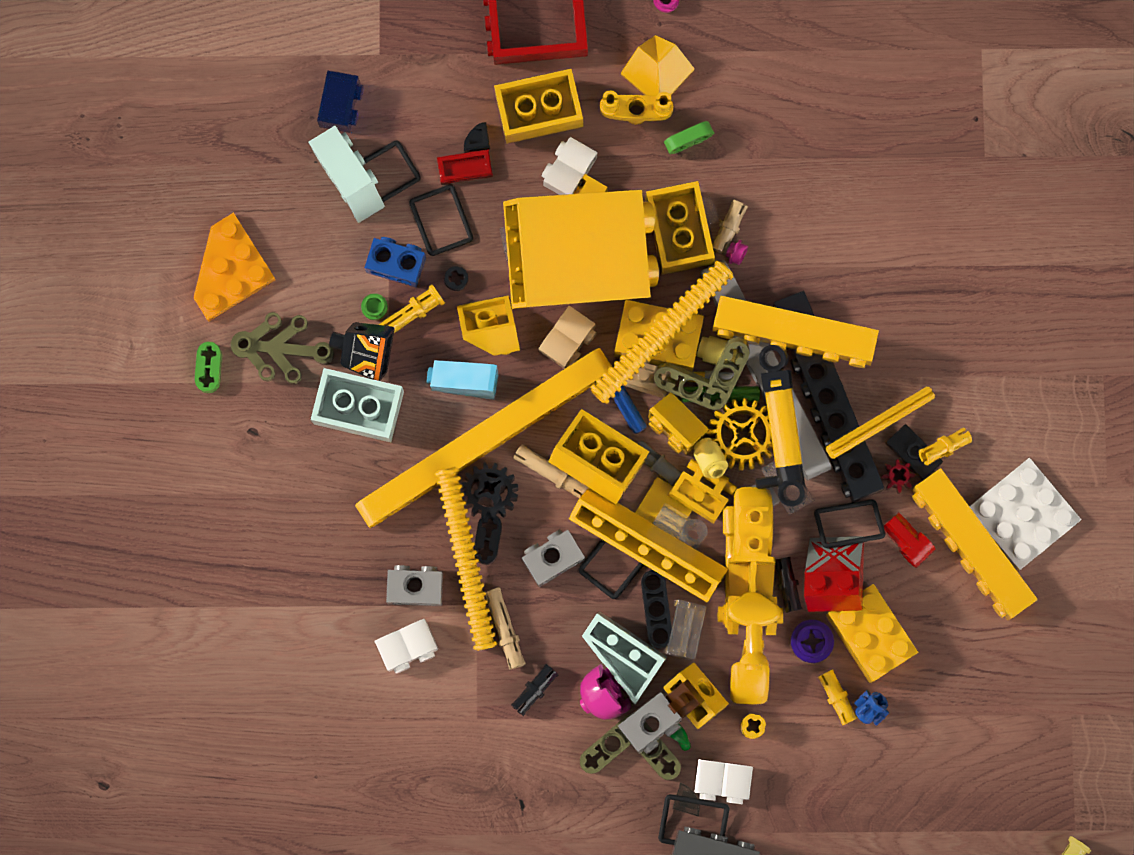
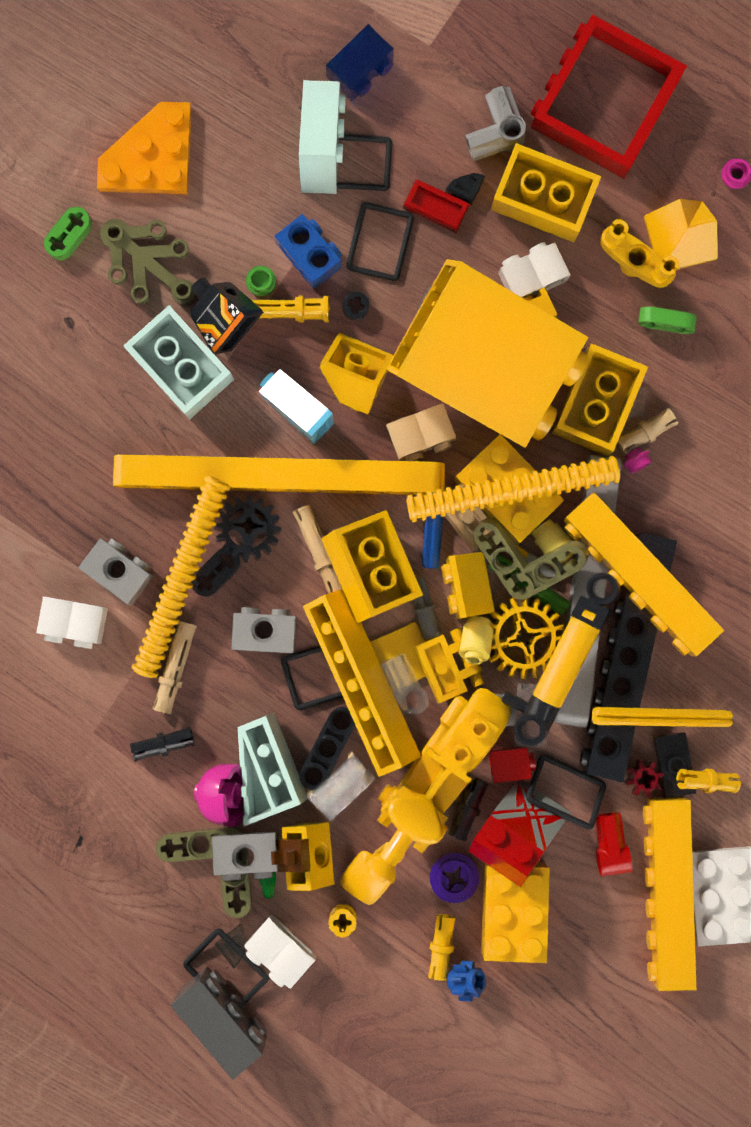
camera: 30 degrees right, 5 degrees up
none -> light grey piece [465,86,526,162]
none -> red brick [488,746,536,783]

